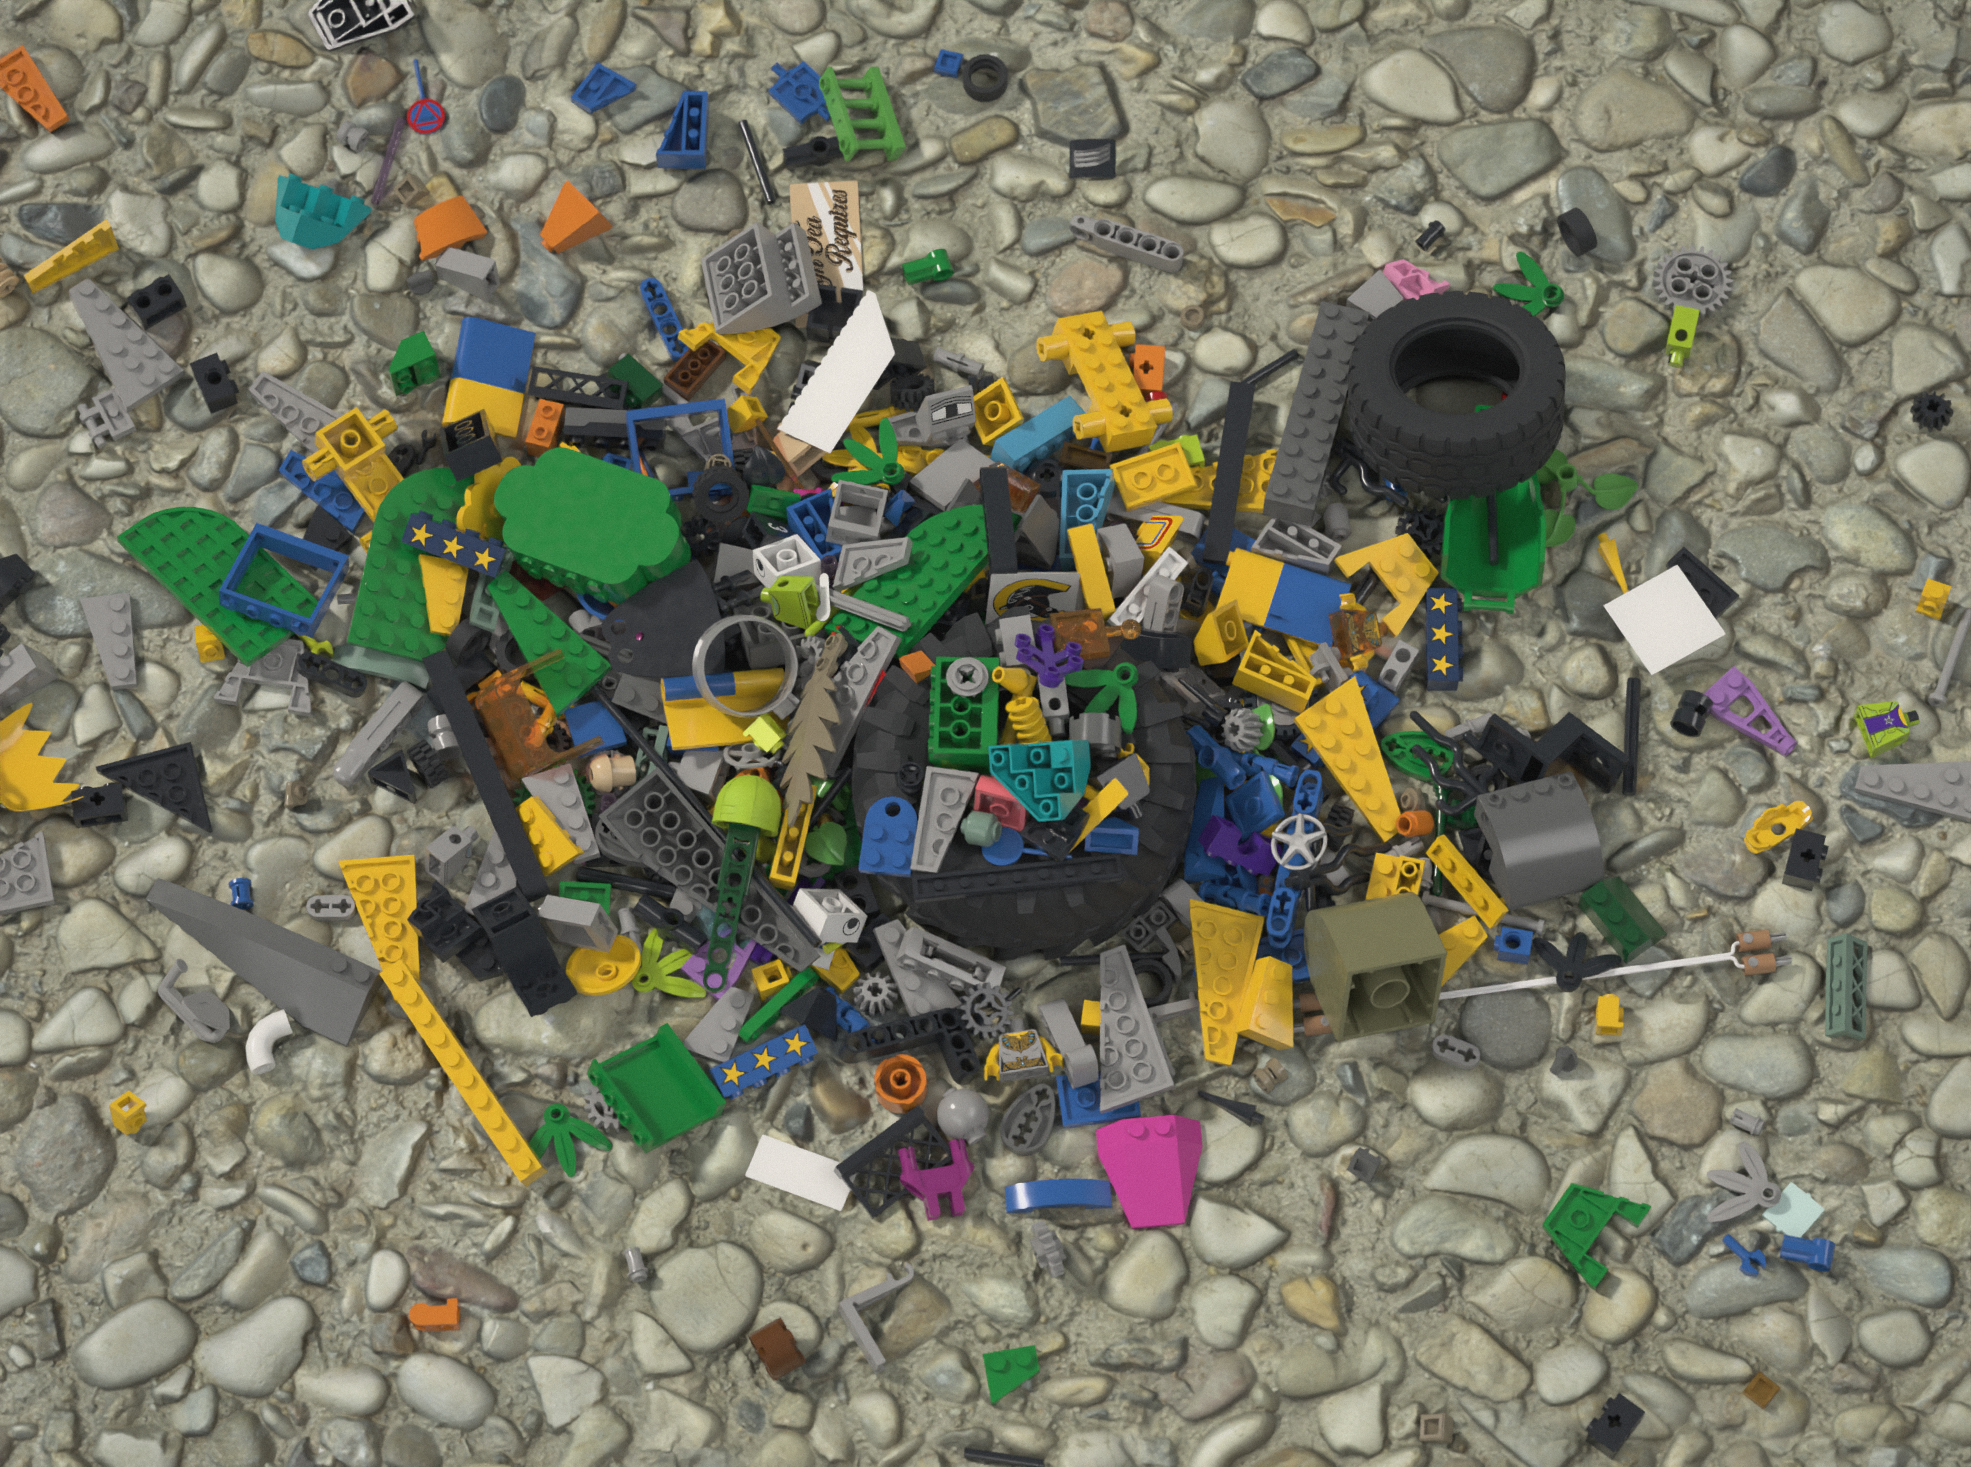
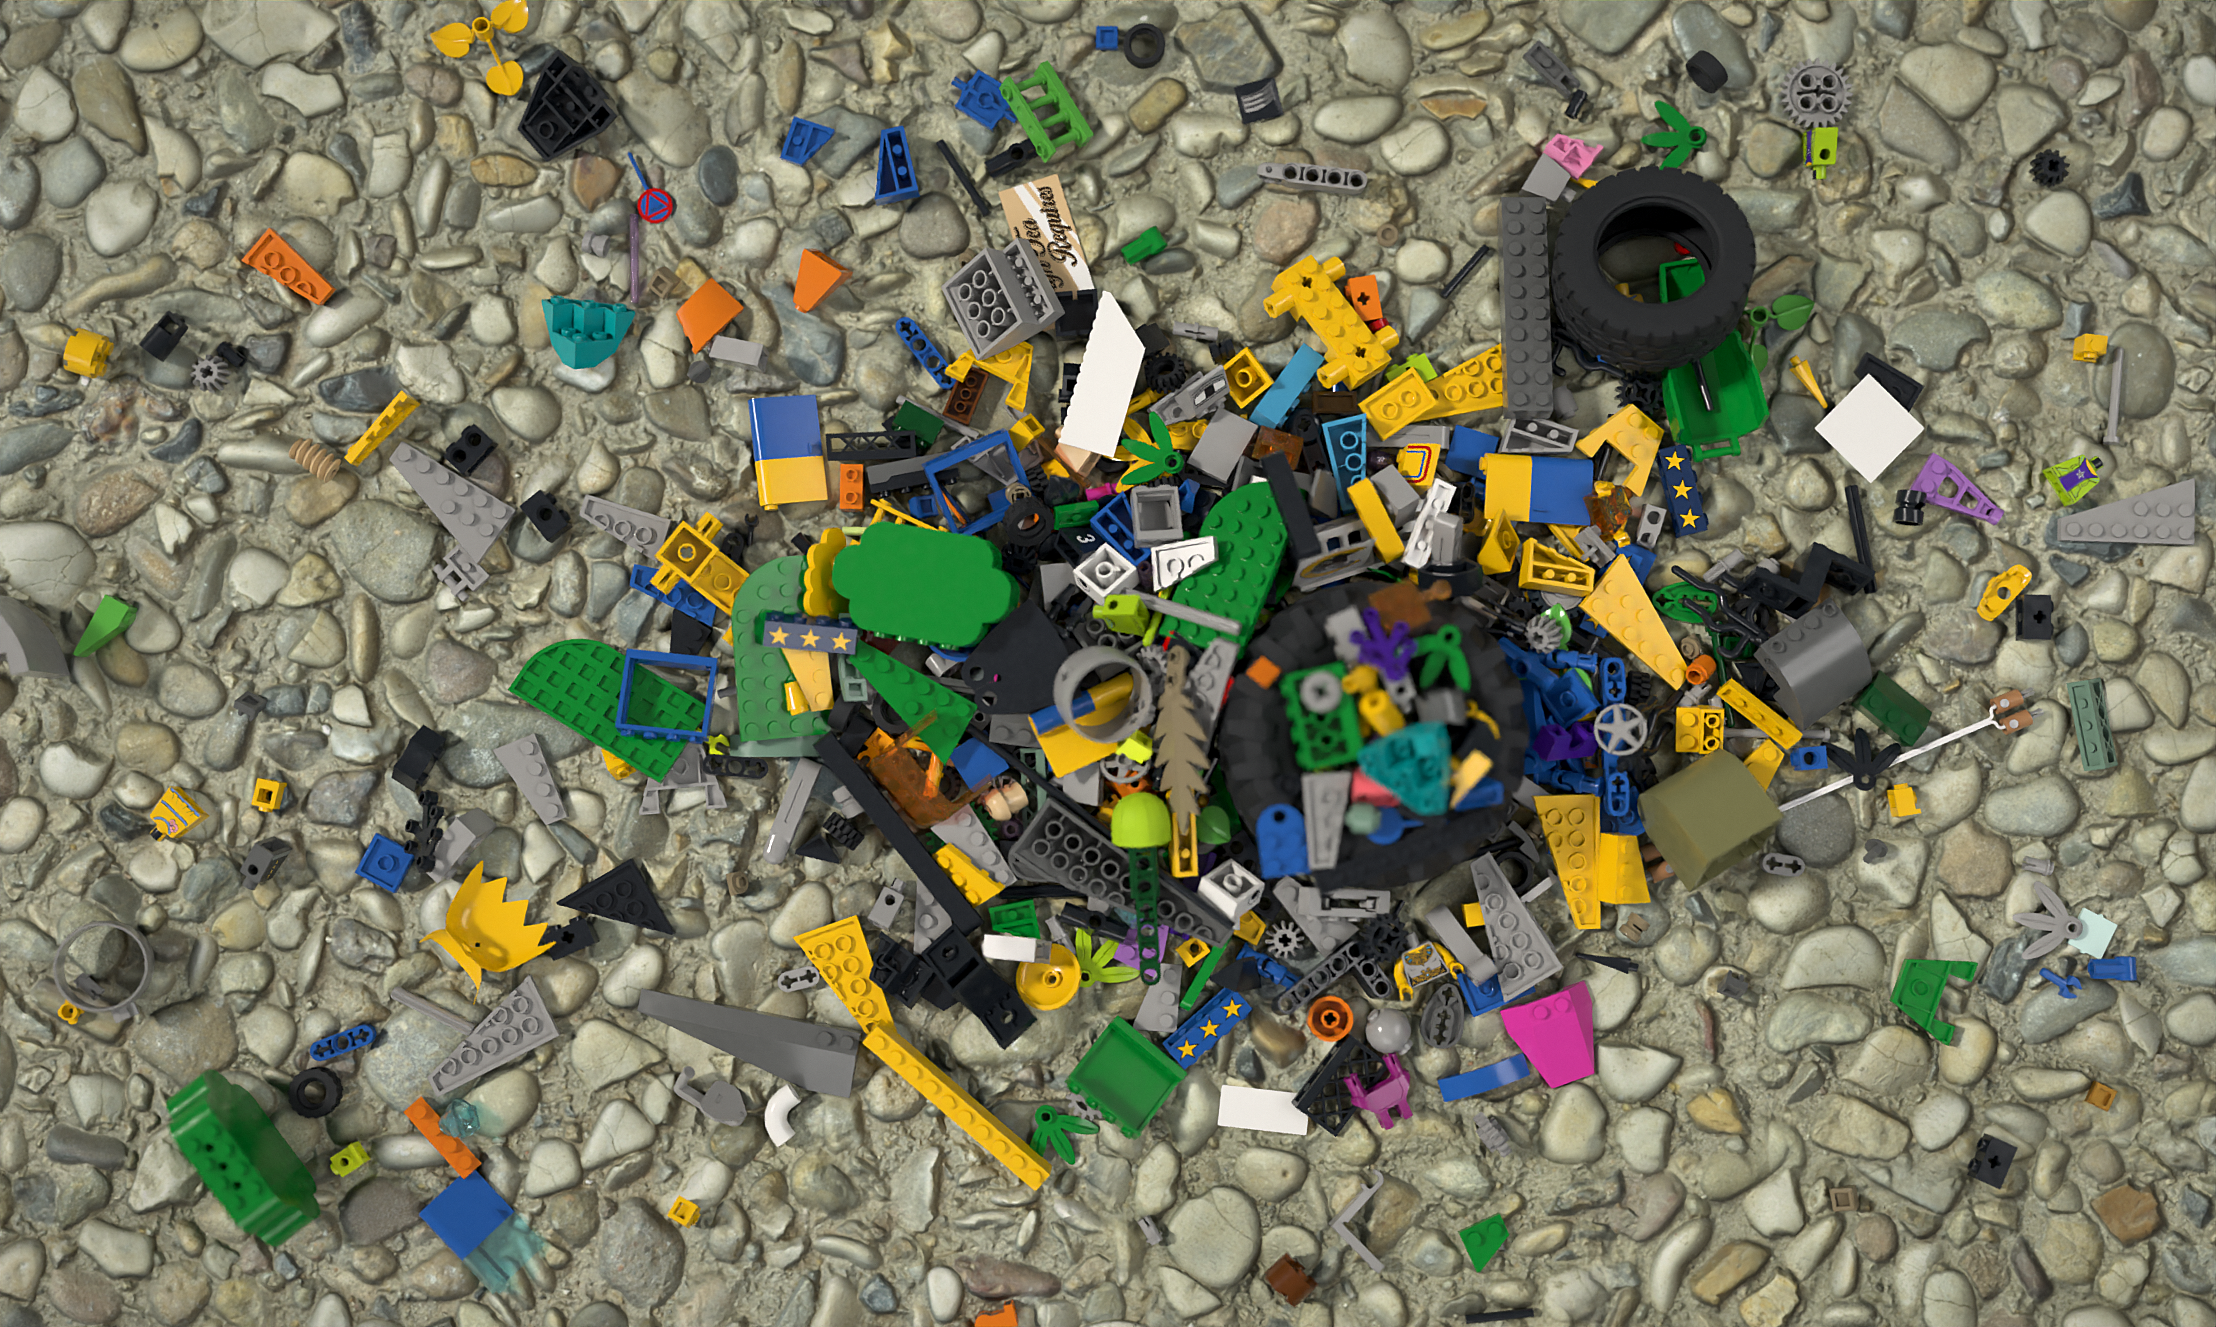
camera: 20 degrees left, 20 degrees up
blue bush [228,878,254,910] -> none
green slope [389,331,441,396] -> none
black brick [439,409,503,482] -> none
white sticker [816,573,830,621] -> none
black tile [1203,381,1255,565] -> none
none -> yellow cone [784,681,809,716]
none -> dark grey hinge [1522,40,1581,99]

